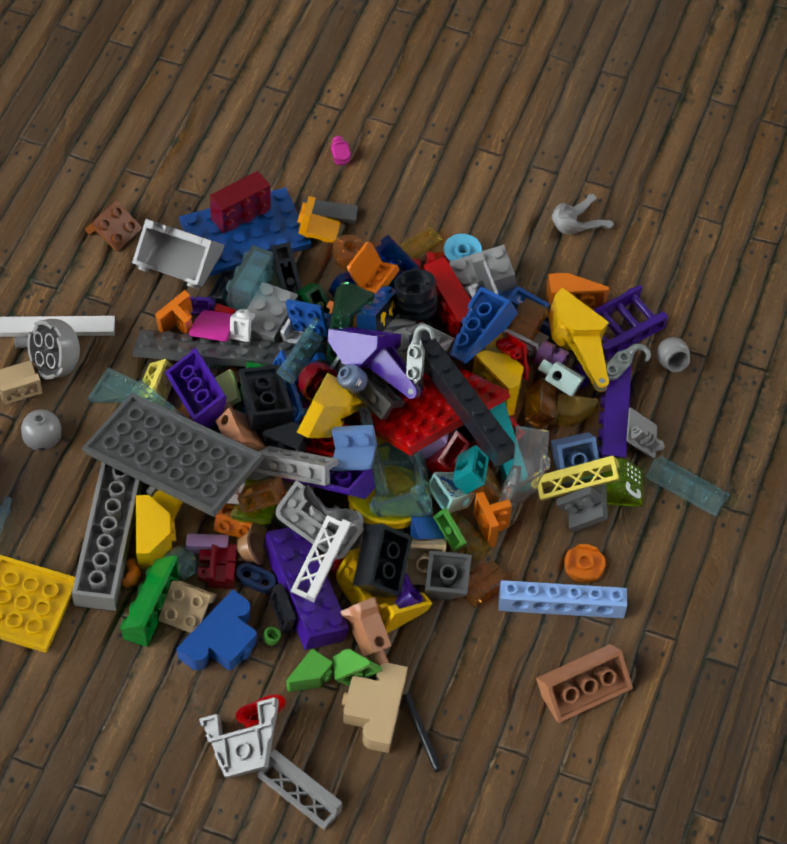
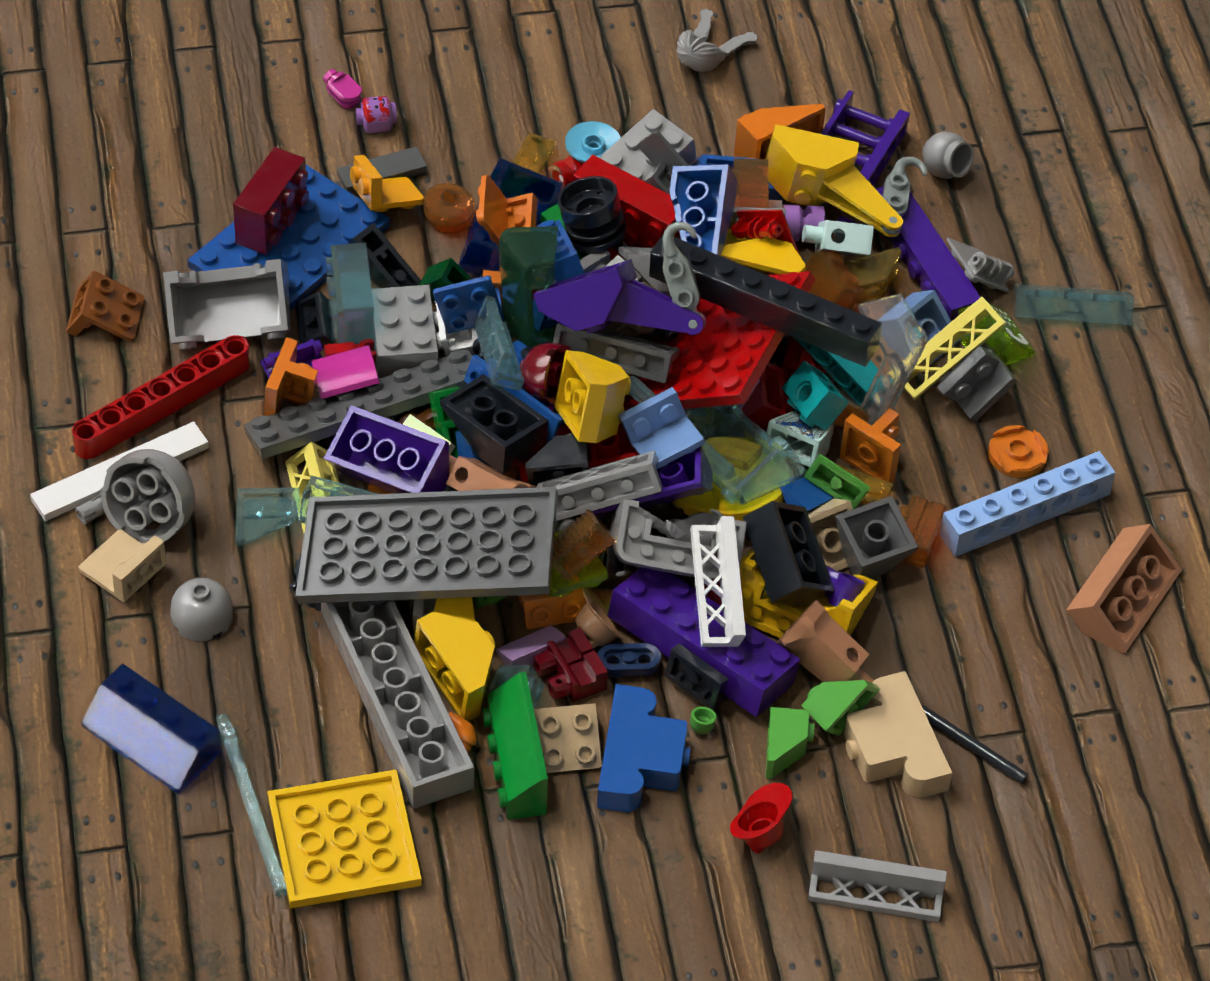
camera: 30 degrees left, 5 degrees down
light grey wing [199,698,279,779] -> none
white bracket [230,309,255,342] -> none
sand blue head [337,364,367,394] -> none
none -> red beam [72,335,250,459]
none -> medium lavender head [356,96,397,134]

